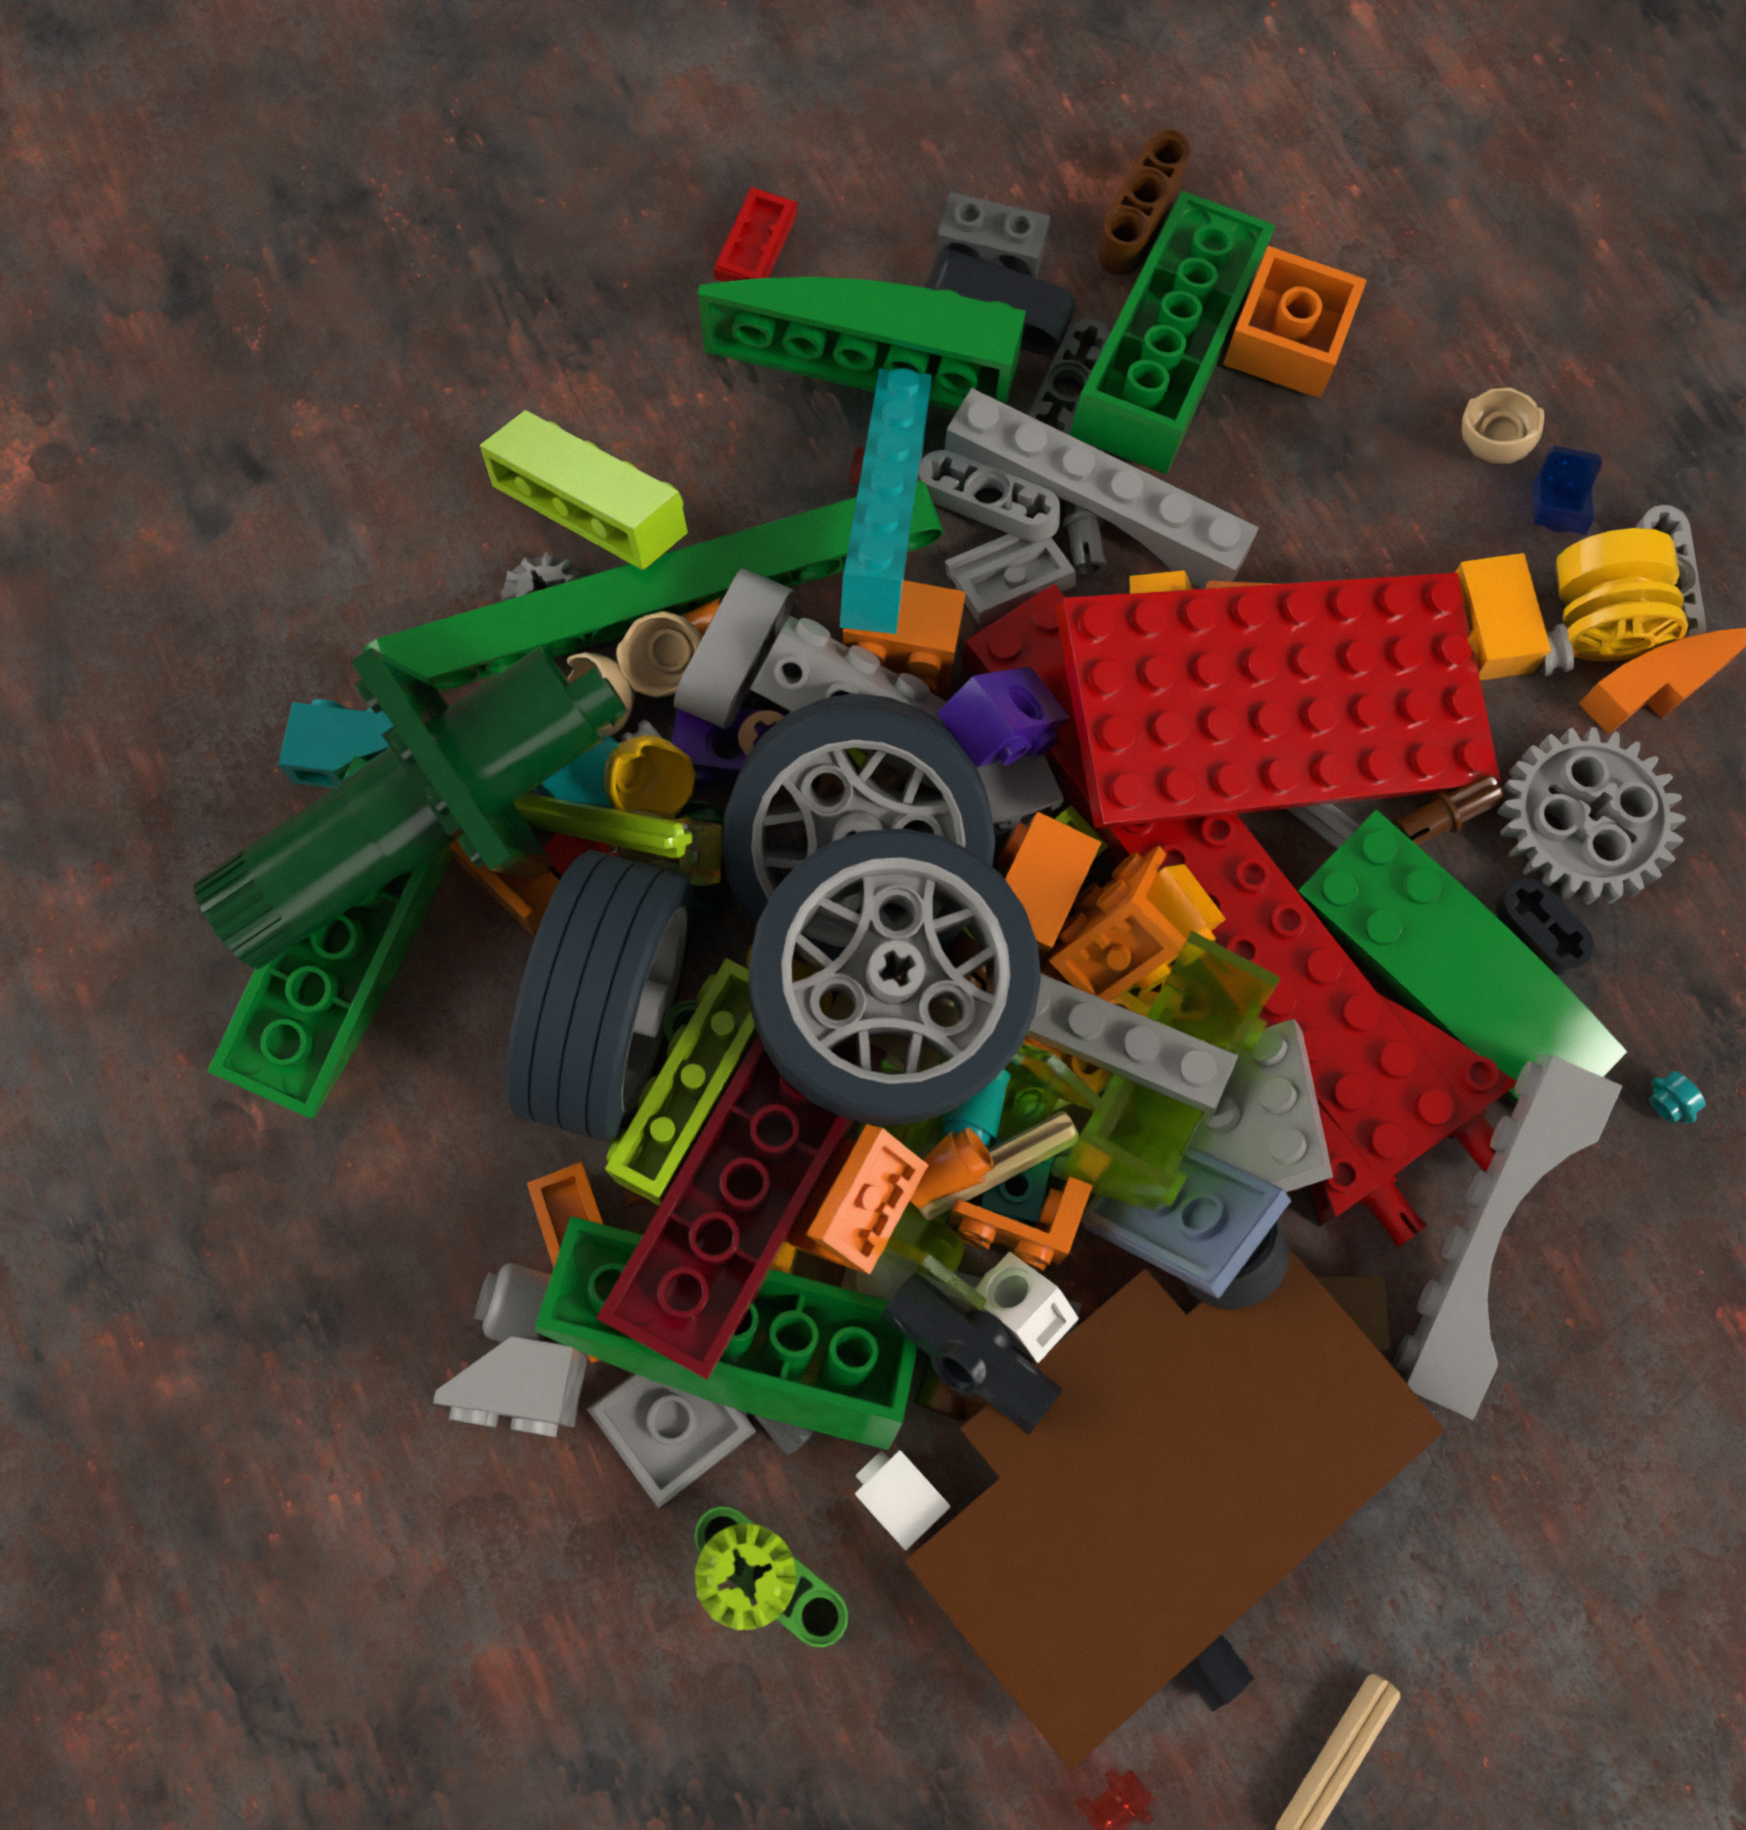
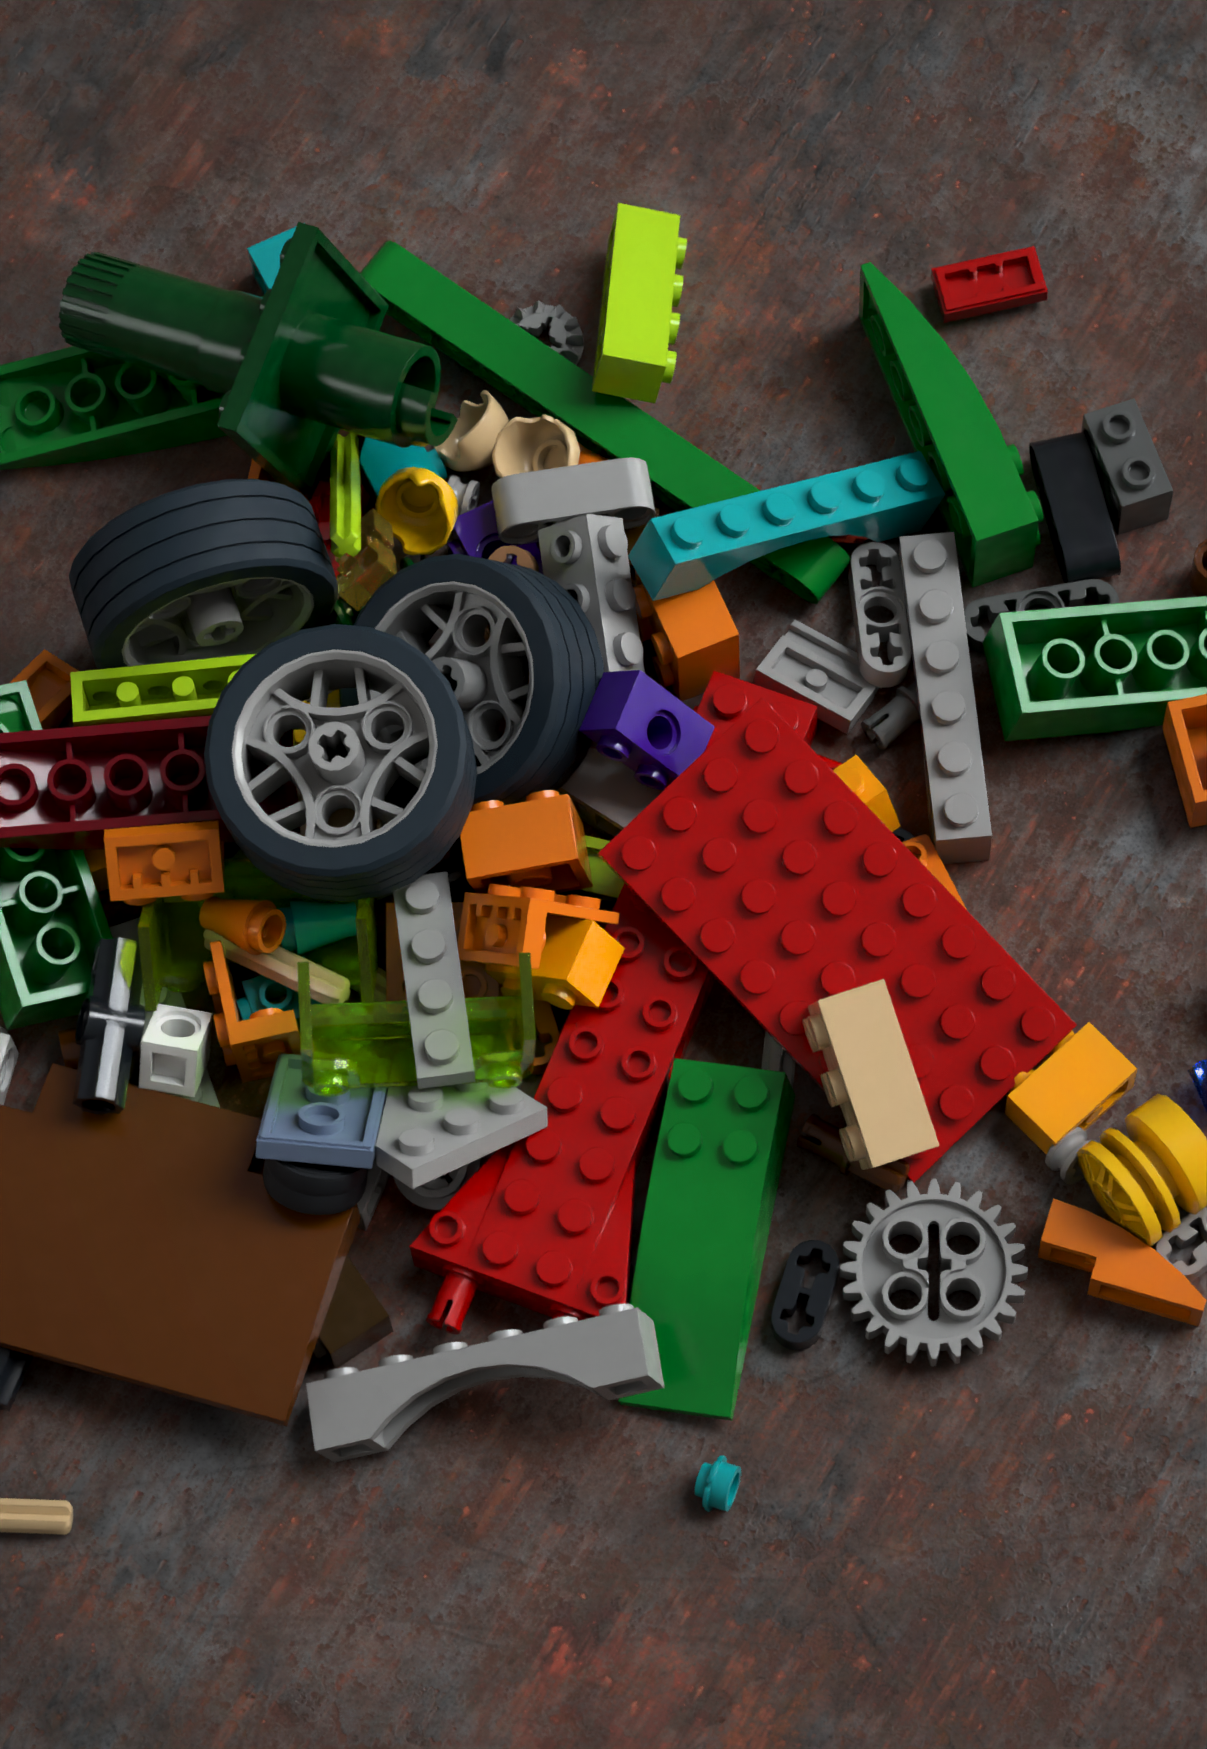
camera: 65 degrees right, 5 degrees down
none -> tan brick [803,979,940,1170]

